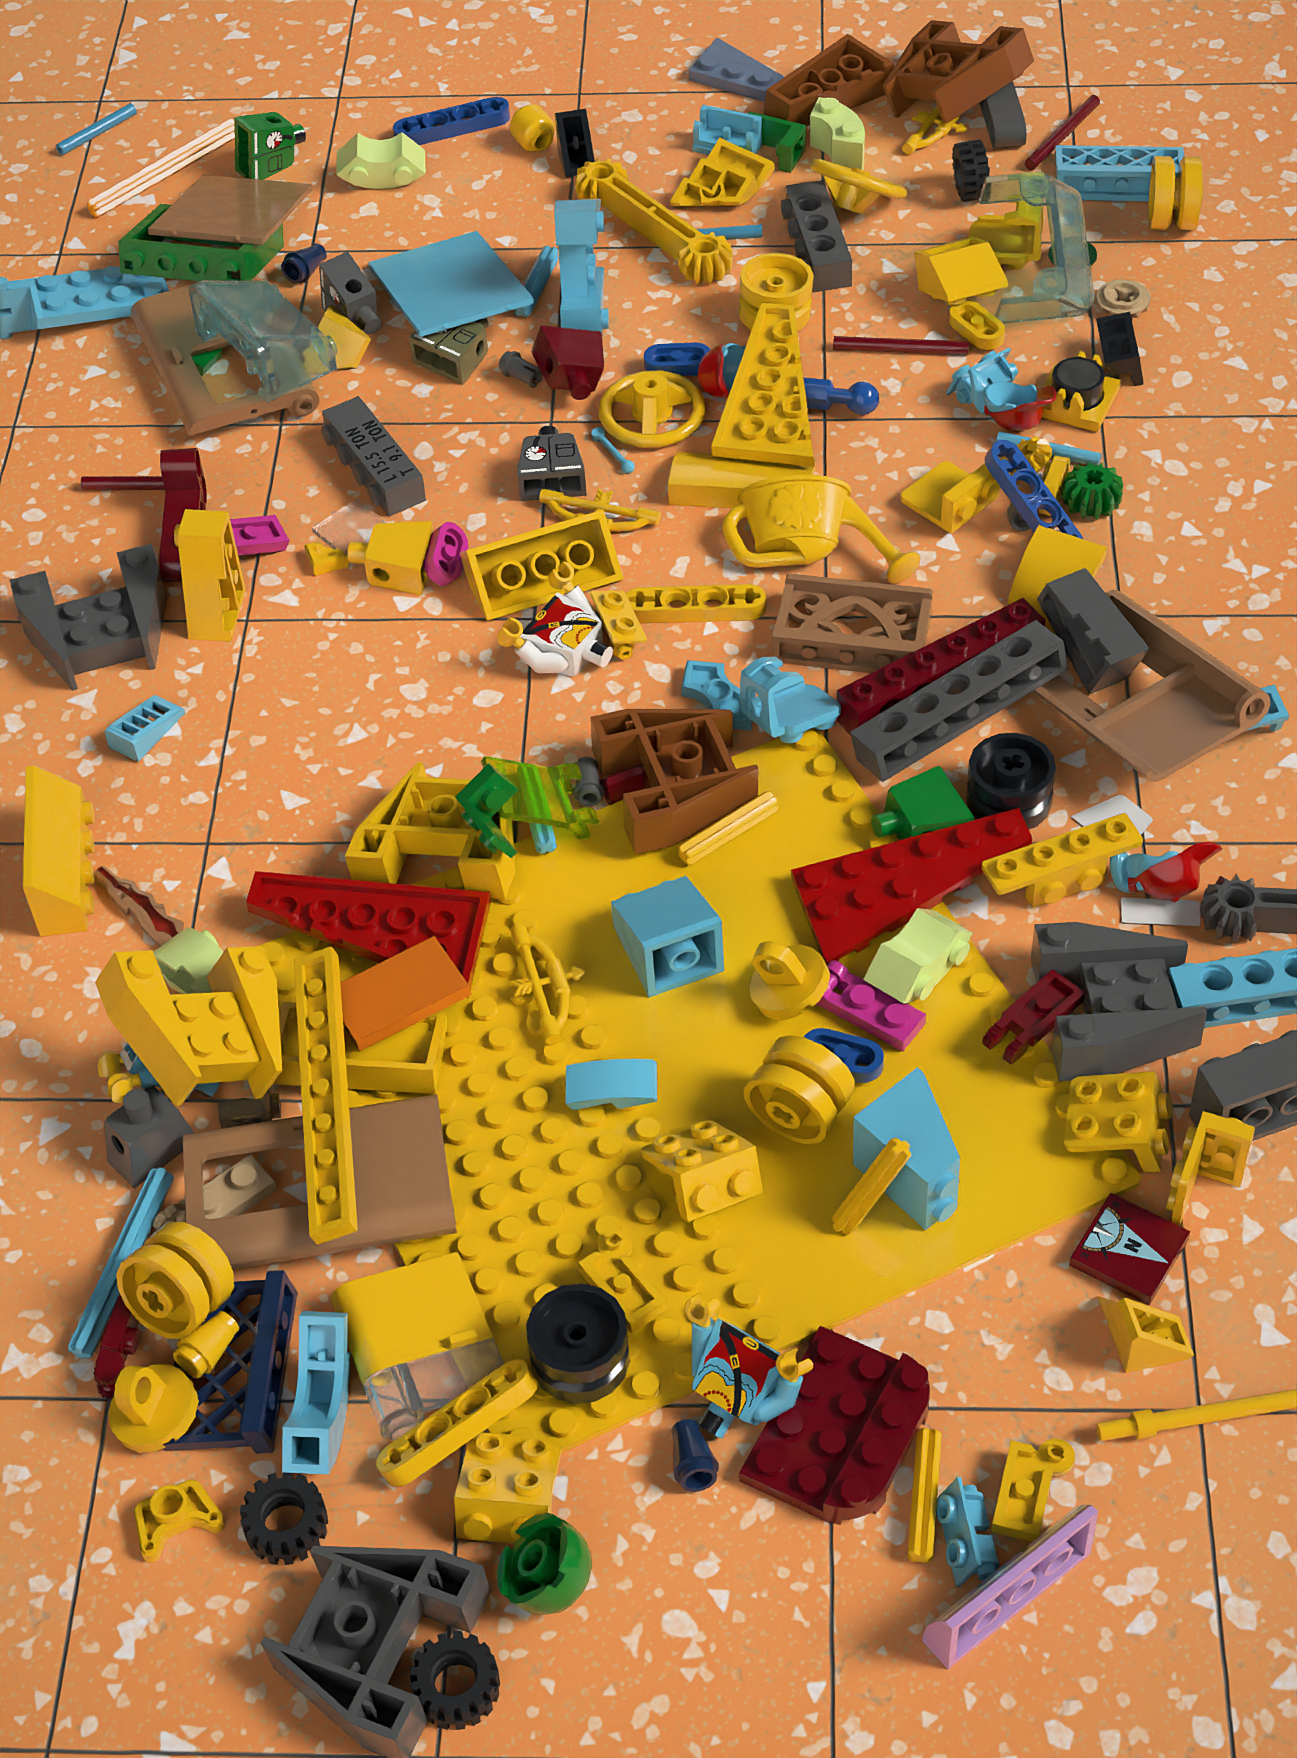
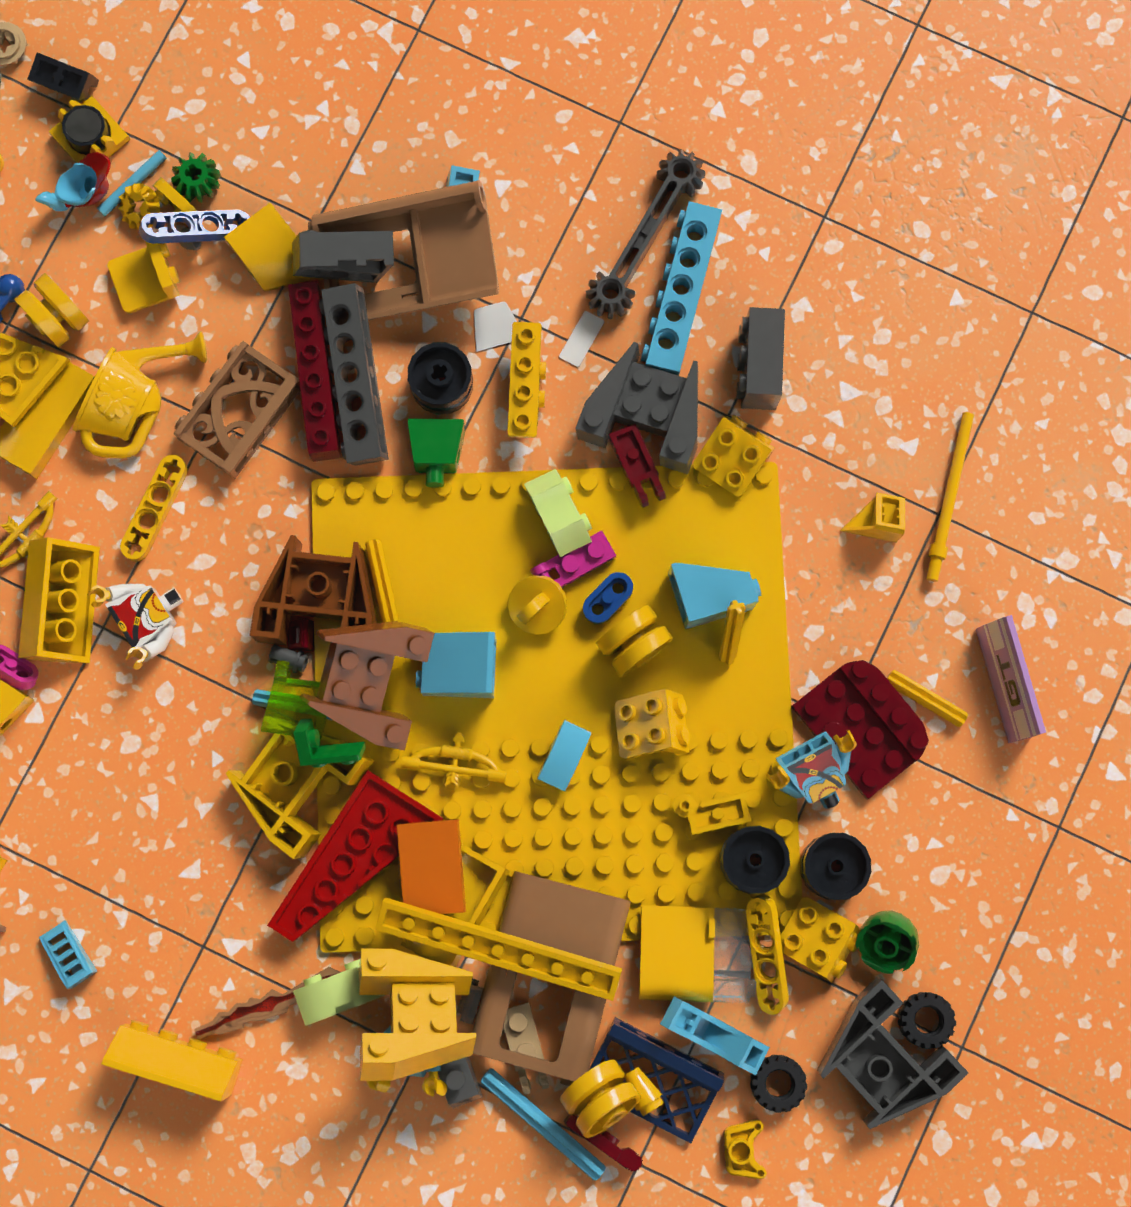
camera: 70 degrees left, 30 degrees up
yellow tile [108,1364,199,1453] -> none
yellow hinge [590,590,648,660] -> none
dark blue cone [671,1419,719,1492] -> none
medium azure tile [681,660,756,731] -> none
medium azure piece [739,657,841,743] -> none
red wing [791,808,1032,965] -> none
medium azure hinge [936,1477,1000,1587] -> none
medium azure hinge [946,348,1018,404] -> none
yellow hinge [991,1438,1075,1542] -> none
dark red tile [1069,1192,1191,1306] -> none
red hair [1110,842,1223,903] -> none
yellow bracket [1166,1111,1255,1226] -> none
none -> yellow wheel [14,273,89,348]
none -> dark orange wedge [300,621,435,751]
none -> black wheel [800,833,872,900]

